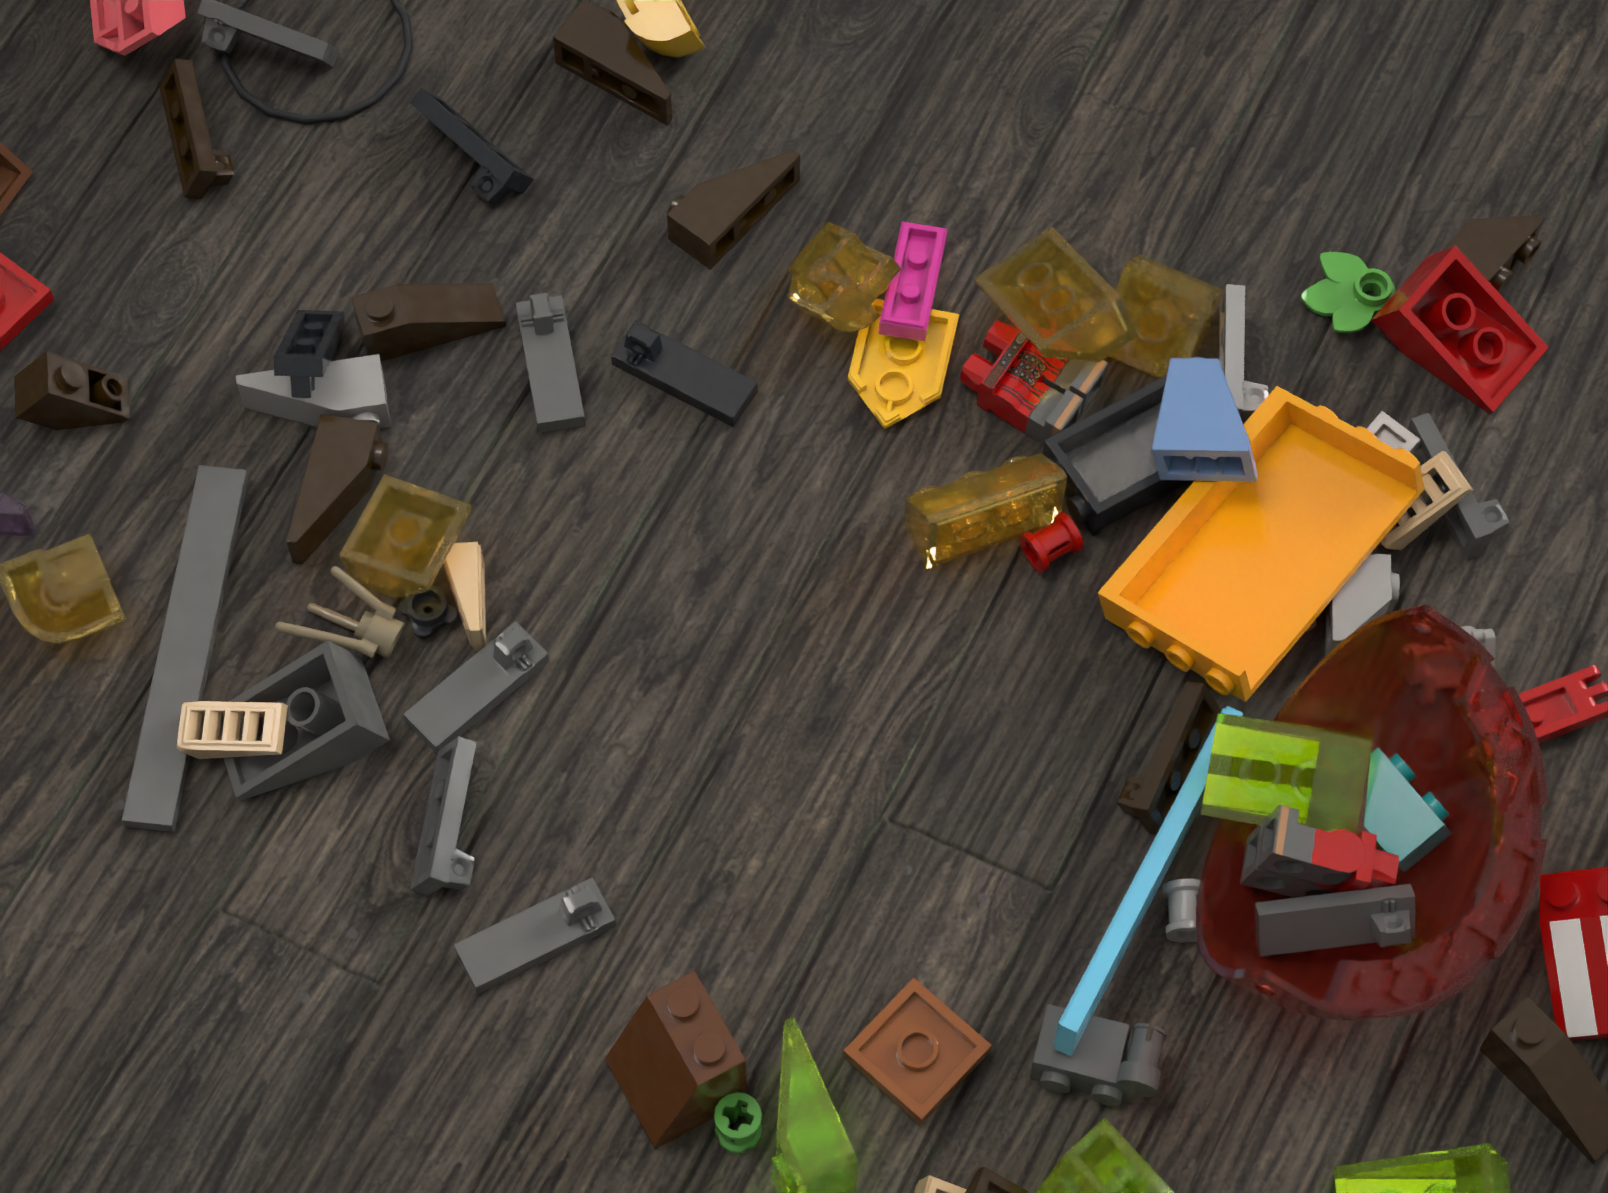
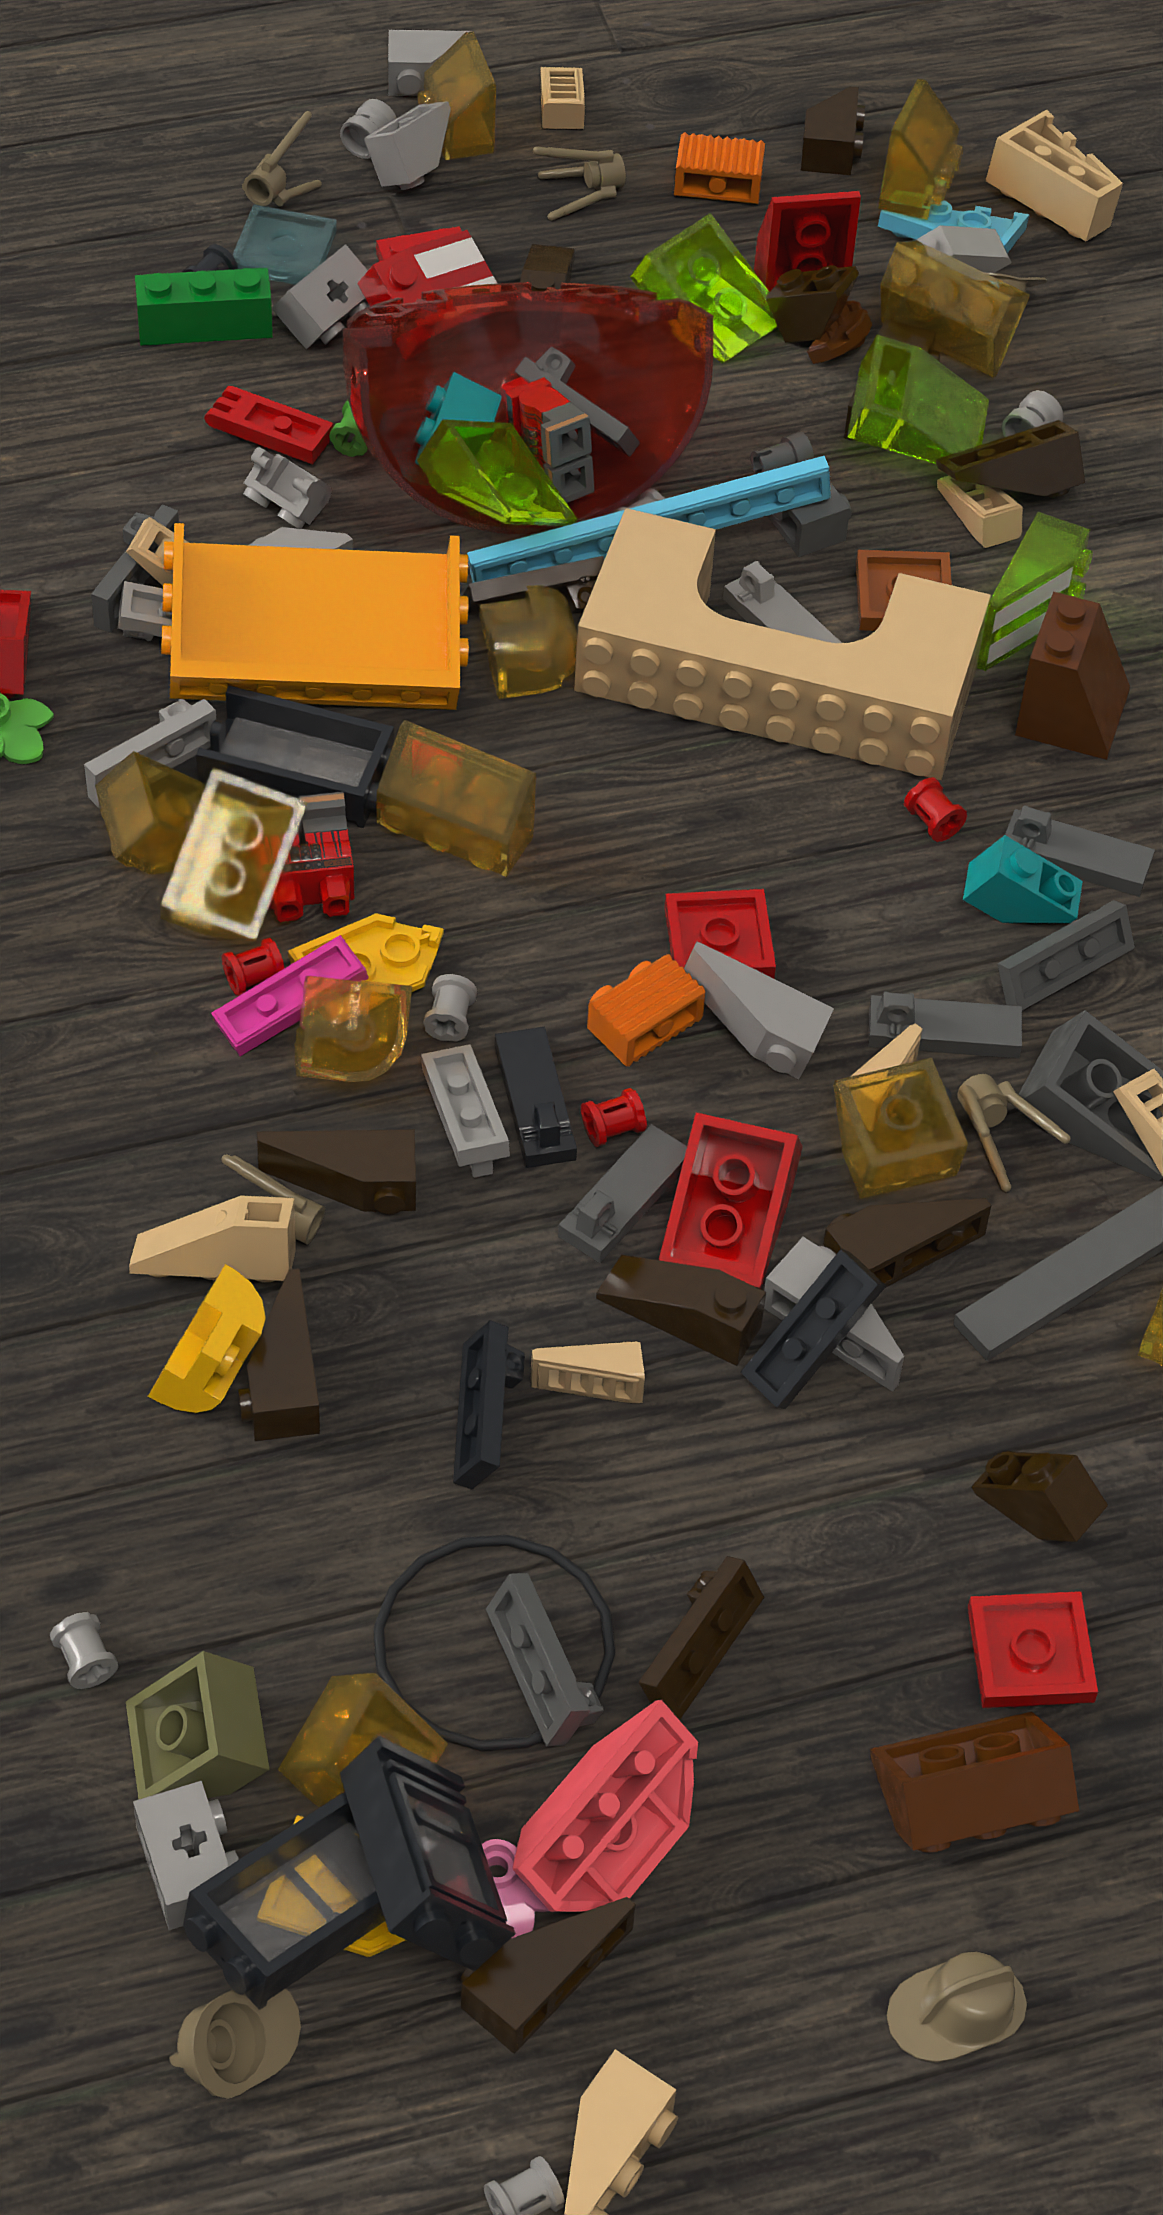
camera: 135 degrees left, 10 degrees down
medium blue slope [1152,357,1258,482] -> none
none -> tan slope [129,1196,296,1282]
none -> red bush [222,937,285,996]
none -> dark tan plant [222,1154,325,1244]
none -> light grey hinge [421,1044,510,1178]
none -> light grey bush [423,974,477,1042]
none -> clear yellow brick [479,585,578,699]
none -> tan slope [530,1341,645,1403]
none -> tan arch [574,508,991,780]
none -> red bush [581,1088,647,1147]
none -> orange brick [587,954,706,1067]
none -> red slope [659,1112,803,1289]
none -> red plate [664,889,776,979]
none -> light grey slope [684,941,834,1079]
none -> light grey hinge [723,561,842,643]
none -> red bush [903,777,967,842]
none -> teal slope [963,835,1083,923]

